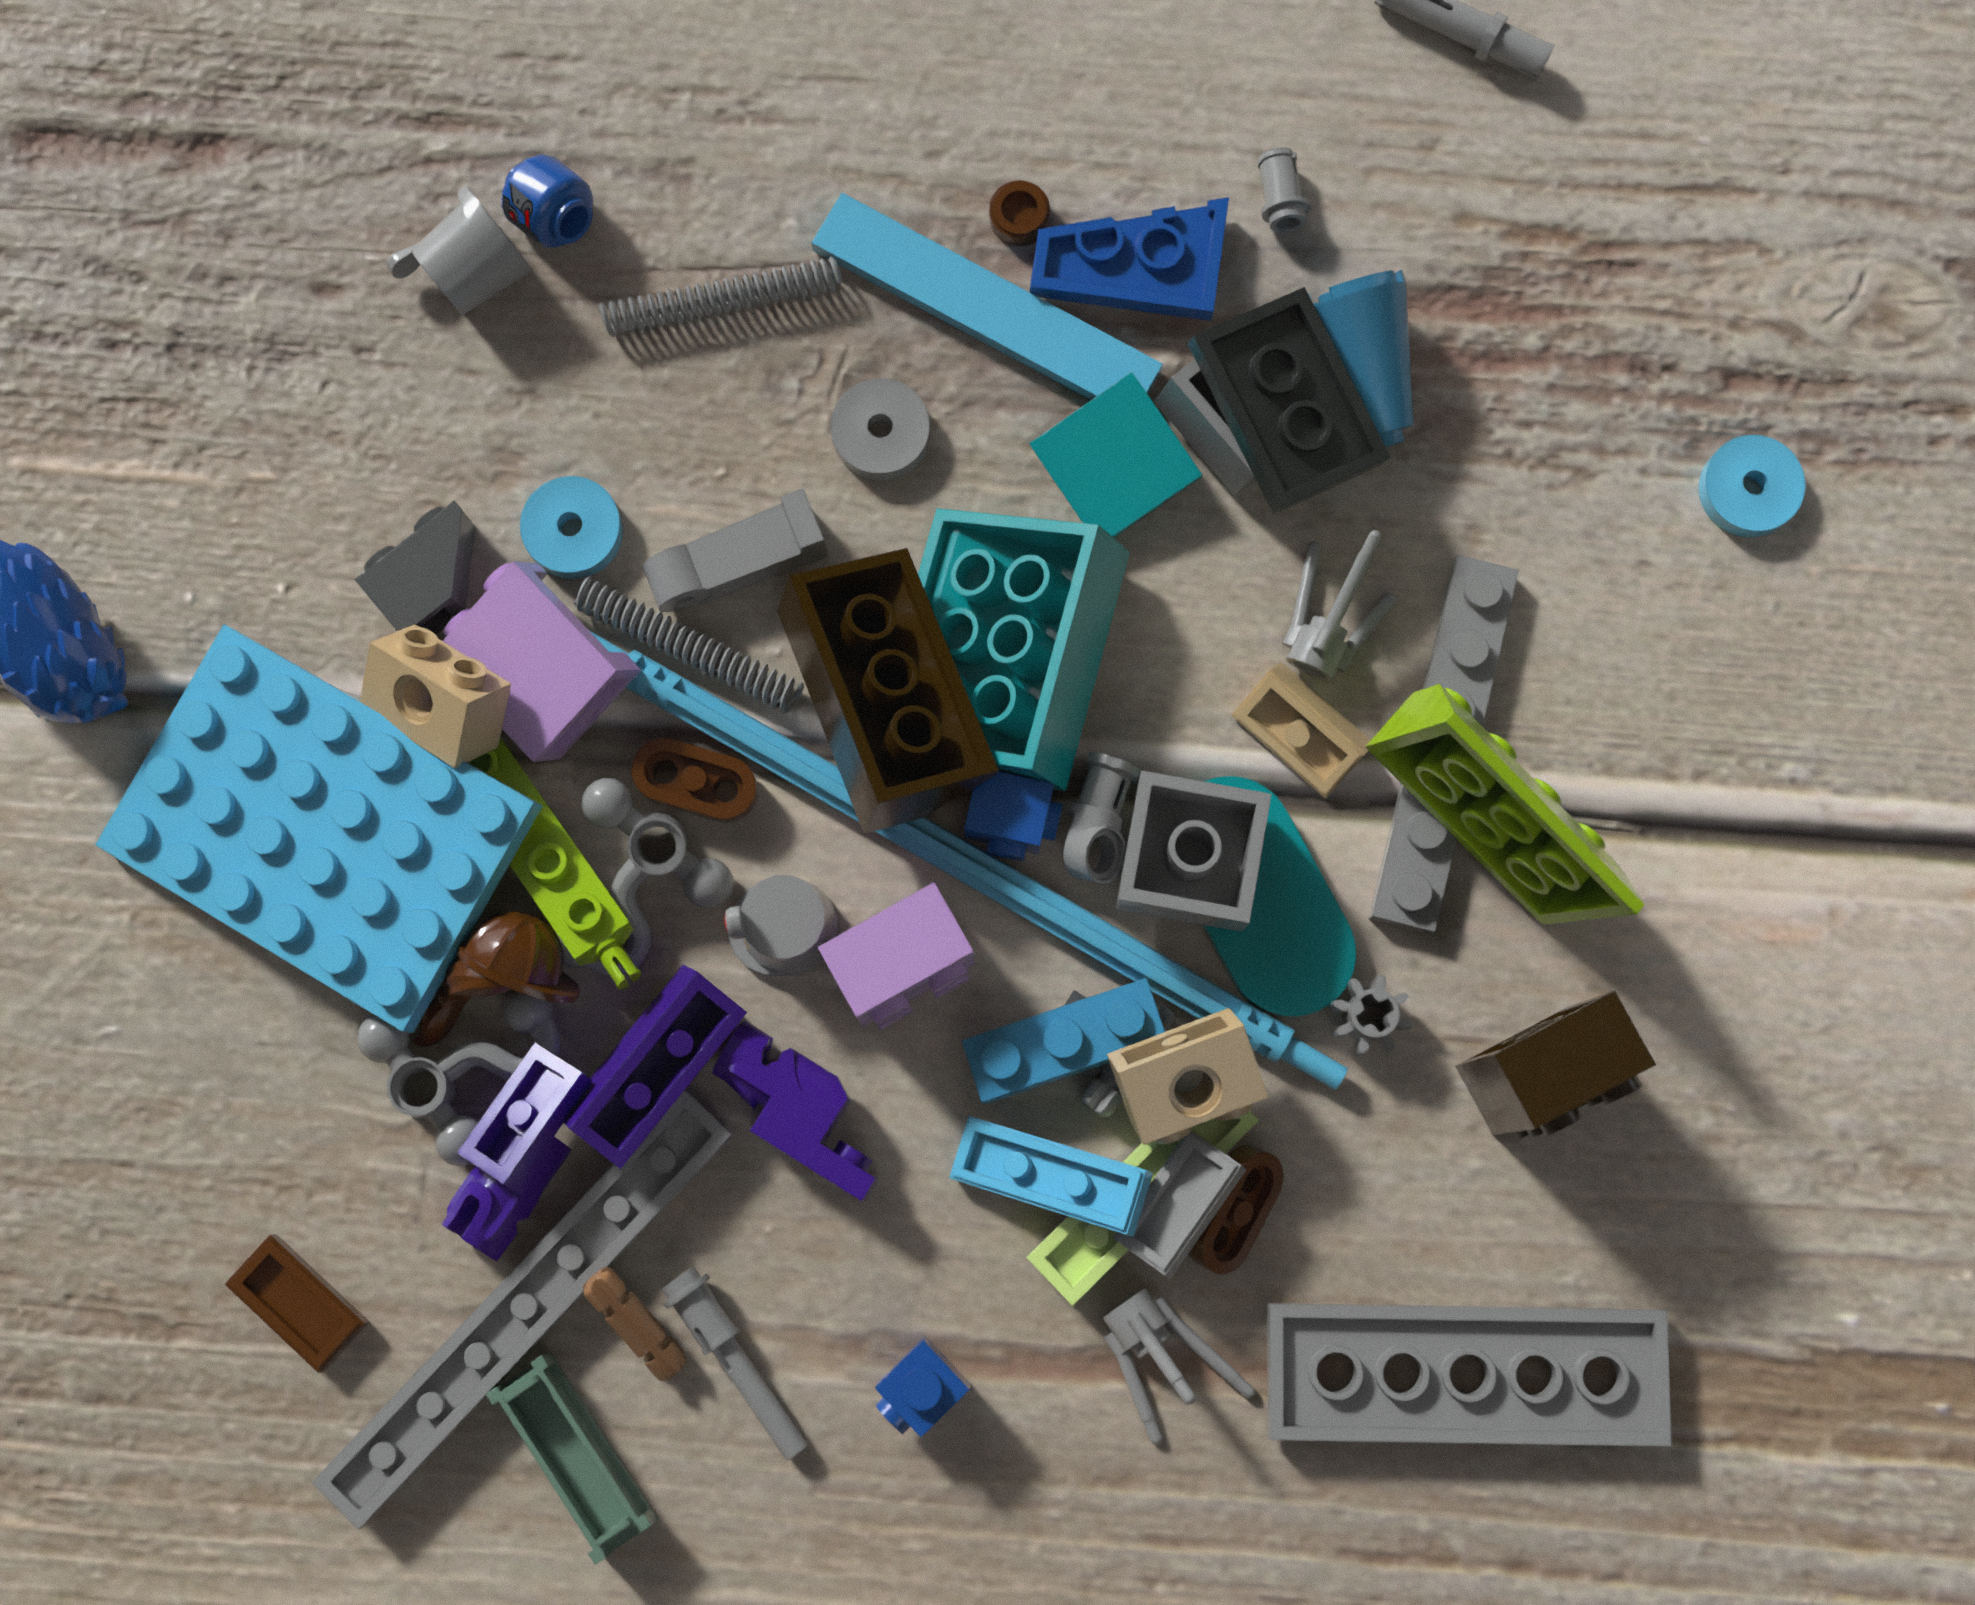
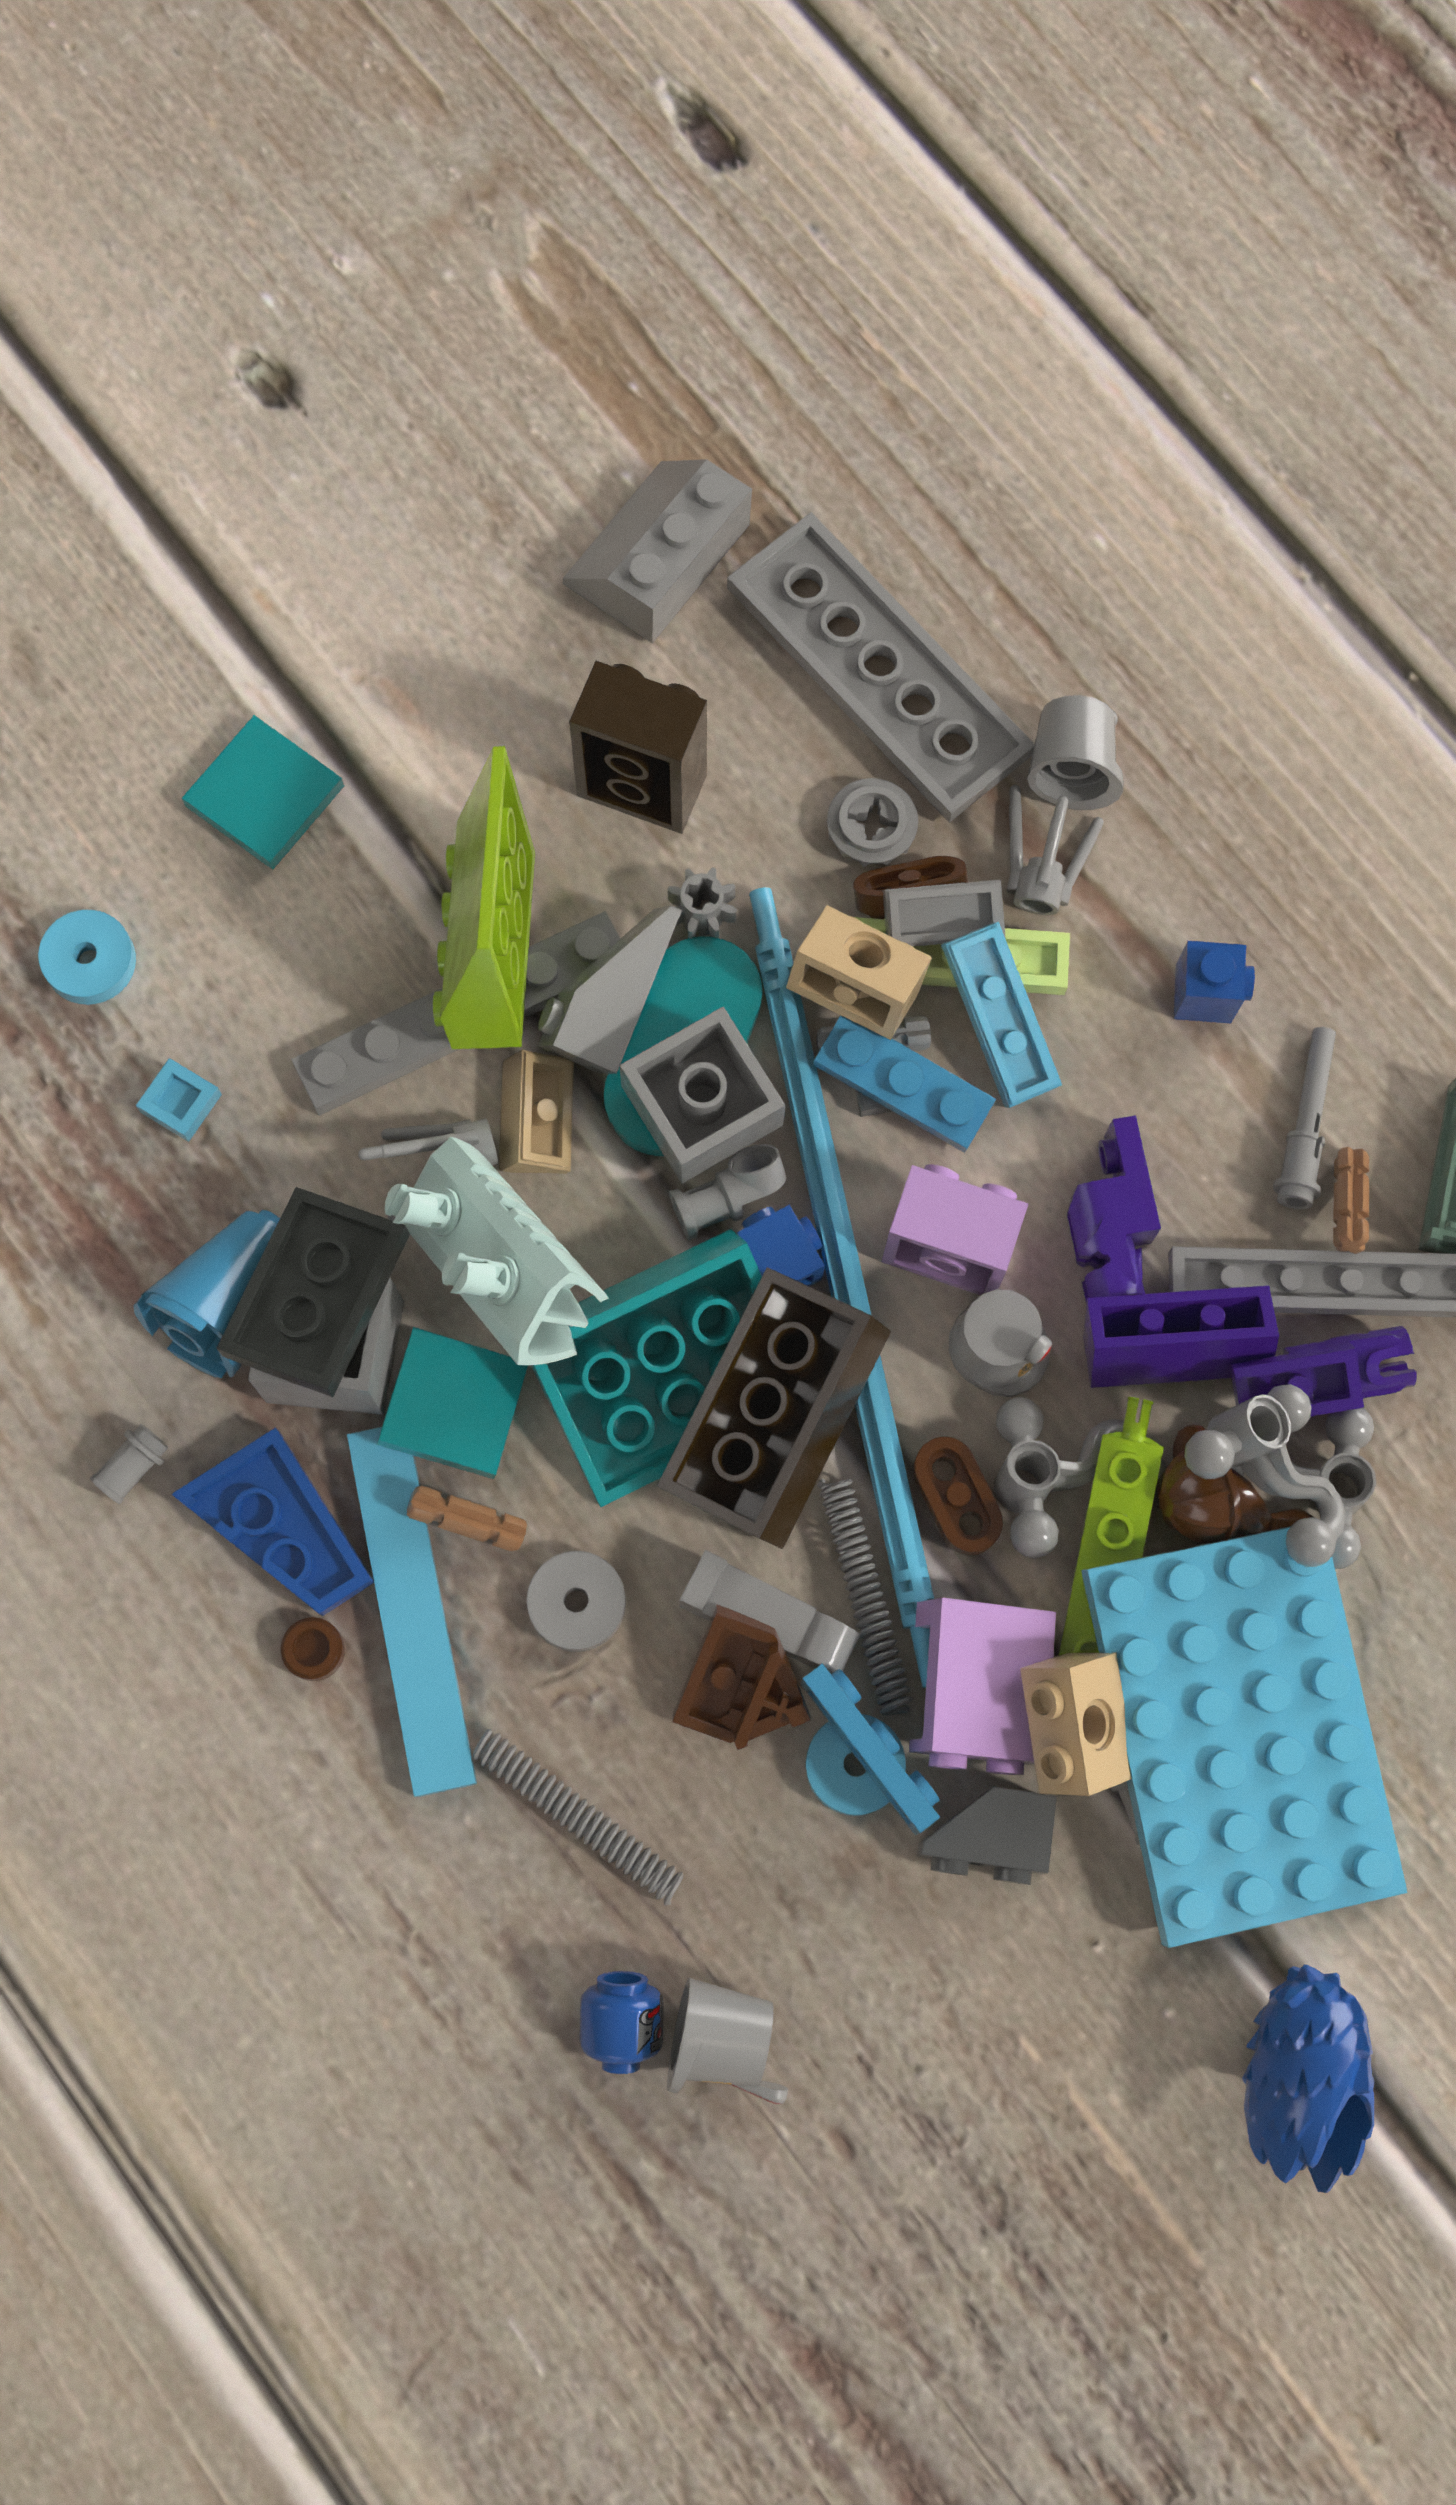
camera: 135 degrees left, 5 degrees down
none -> medium azure plate [136,1058,222,1142]
none -> teal tile [182,715,345,870]
none -> light aqua piece [385,1137,609,1365]
none -> medium nougat axle [407,1486,527,1551]
none -> light grey slope [538,905,682,1074]
none -> light grey slope [563,459,752,643]
none -> reddish brown slope [672,1604,811,1750]
none -> dark azure plate [800,1663,940,1835]
none -> light grey gear [827,778,918,868]
none -> light grey hat [1027,695,1124,810]
none -> light grey piece [1185,1384,1345,1567]

